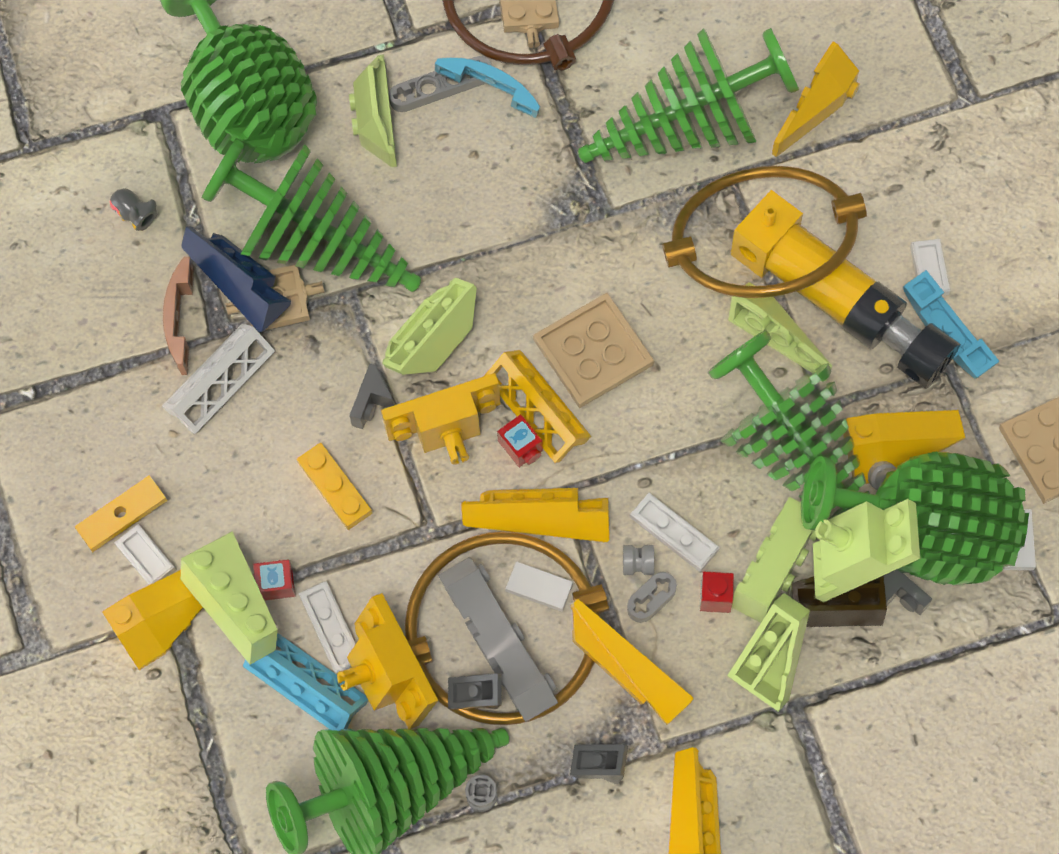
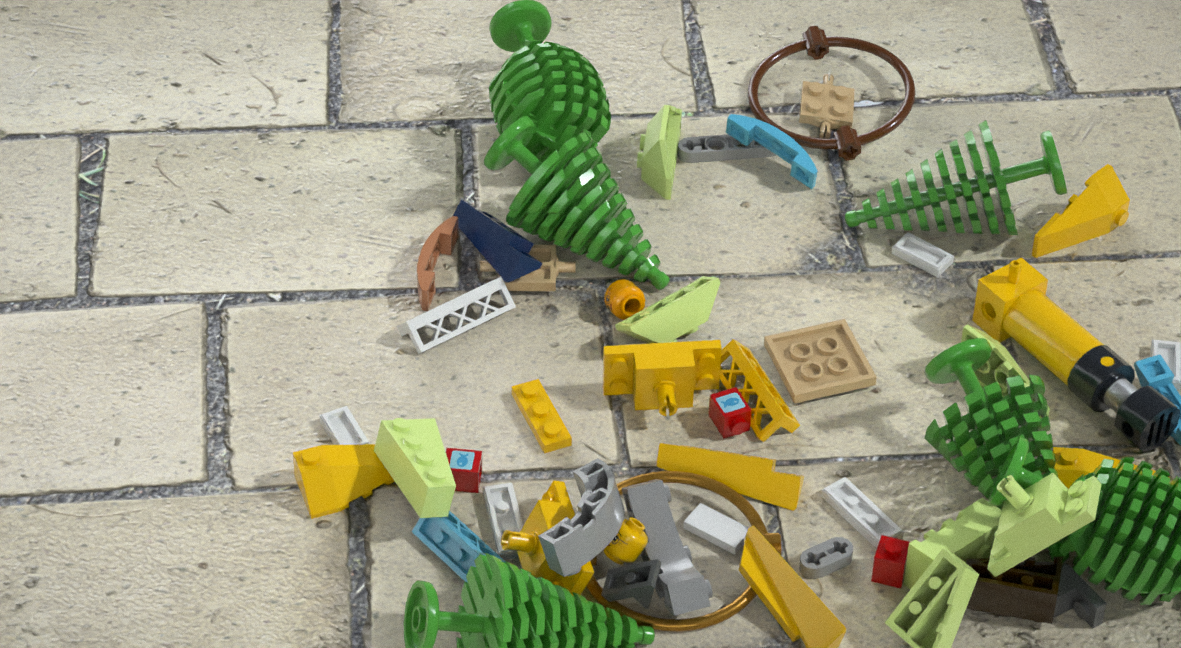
camera: 10 degrees right, 25 degrees down
yellow tile [74,475,167,553] -> none
dark grey animal [110,188,157,231] -> none
dark grey slope [349,363,394,429] -> none
light grey wheel [623,545,654,575] -> none
pearl gold piece [662,166,867,298] -> none
none -> light grey brick [538,458,625,577]
none -> yellow head [603,517,648,565]
none -> light orange head [604,279,646,320]
none -> white tile [892,232,954,278]

